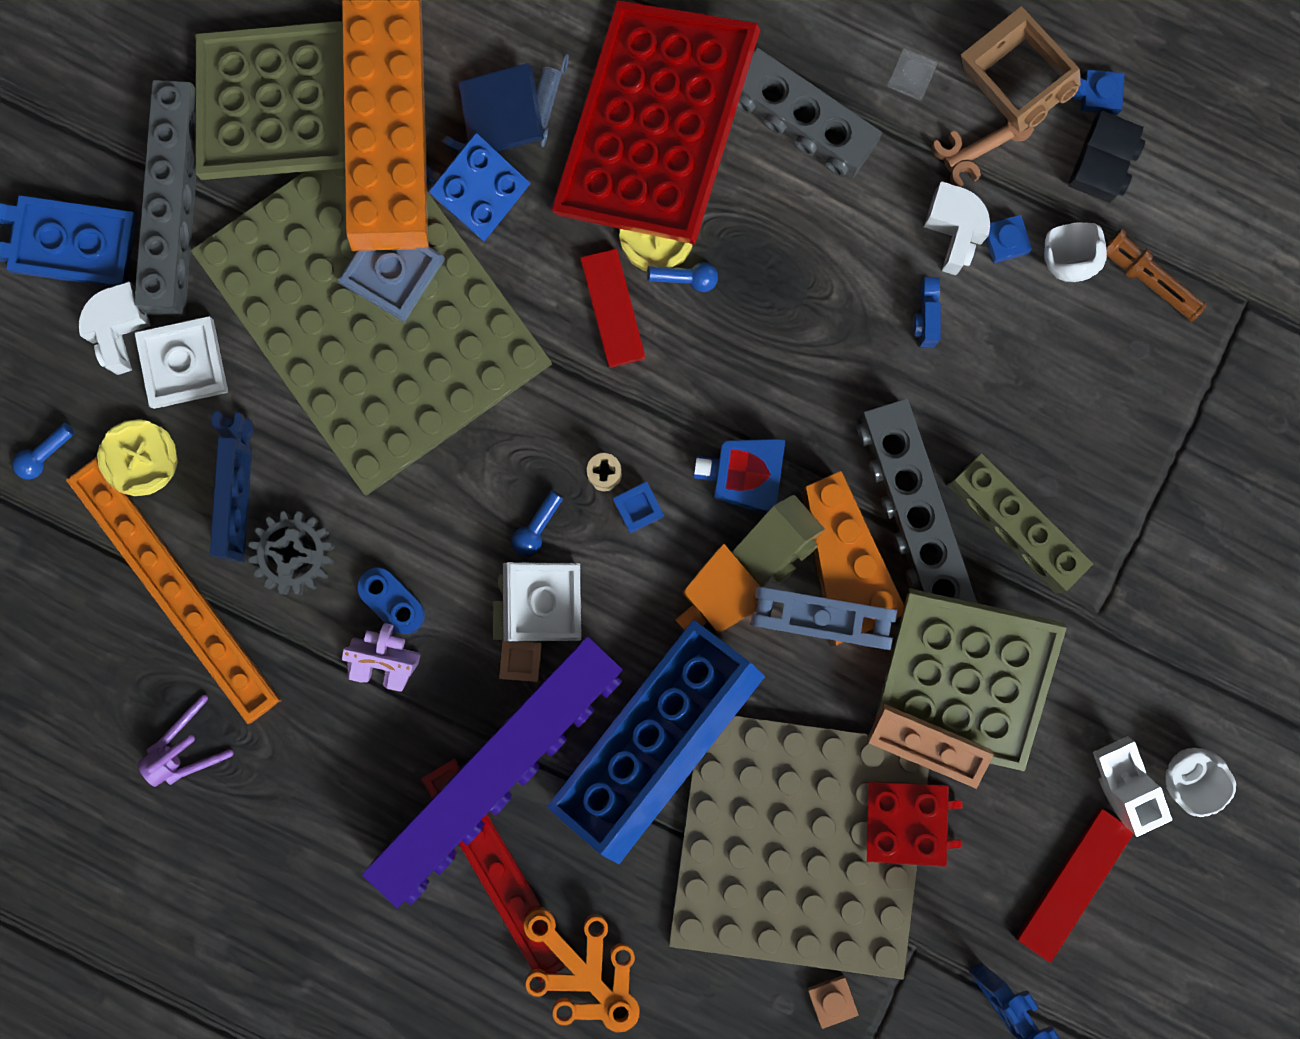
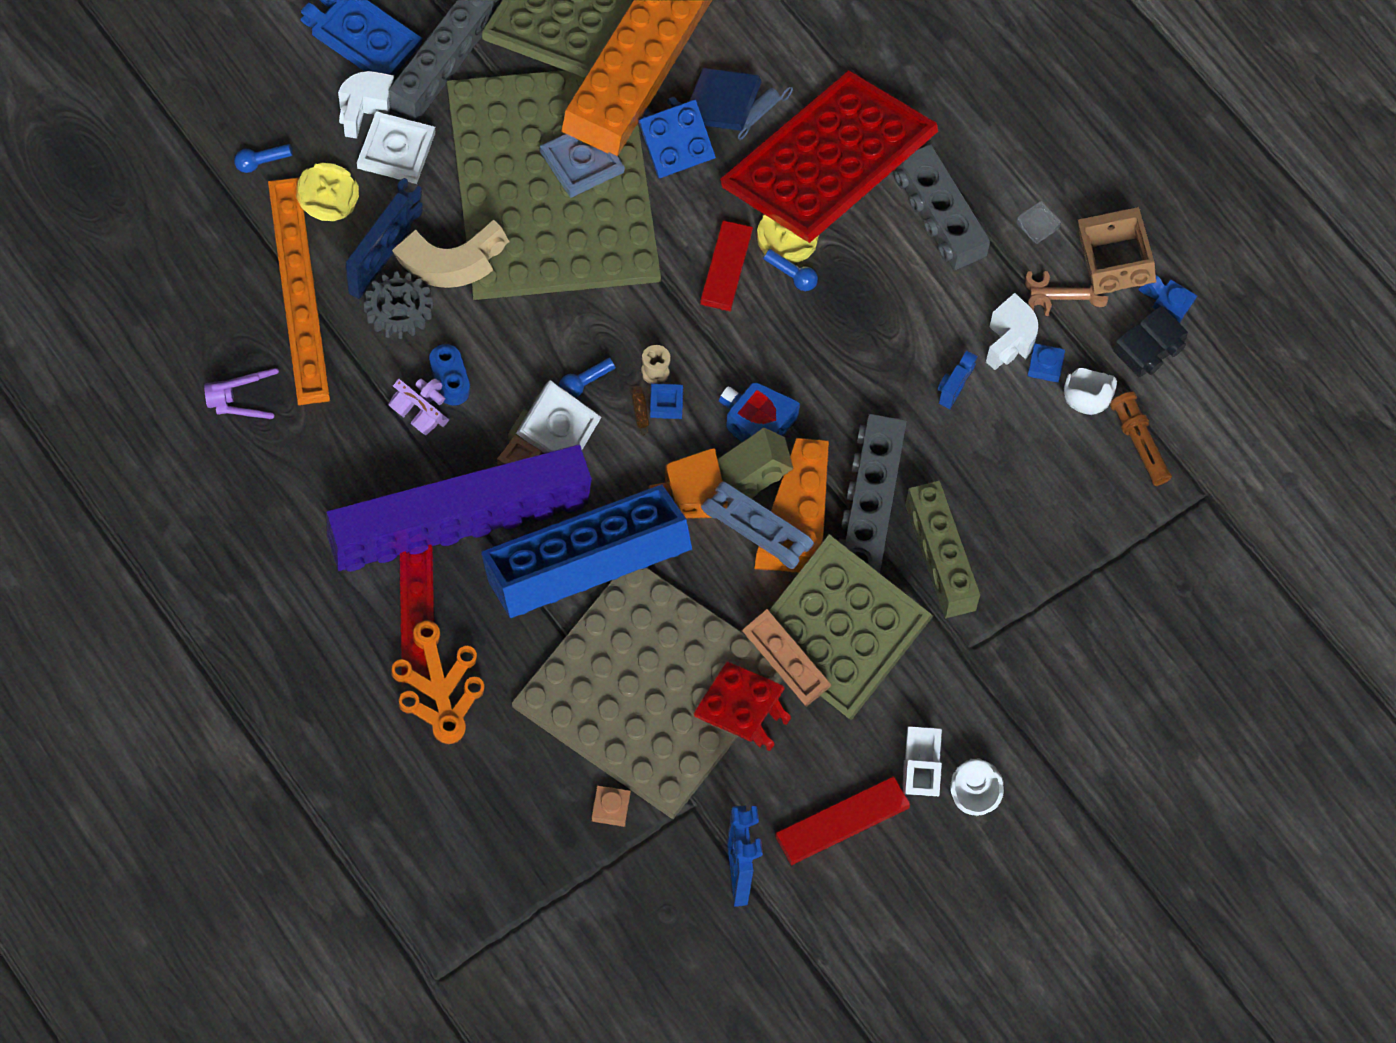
camera: 25 degrees right, 20 degrees down
none -> tan arch [392,220,509,288]
none -> clear orange piece [632,386,649,435]

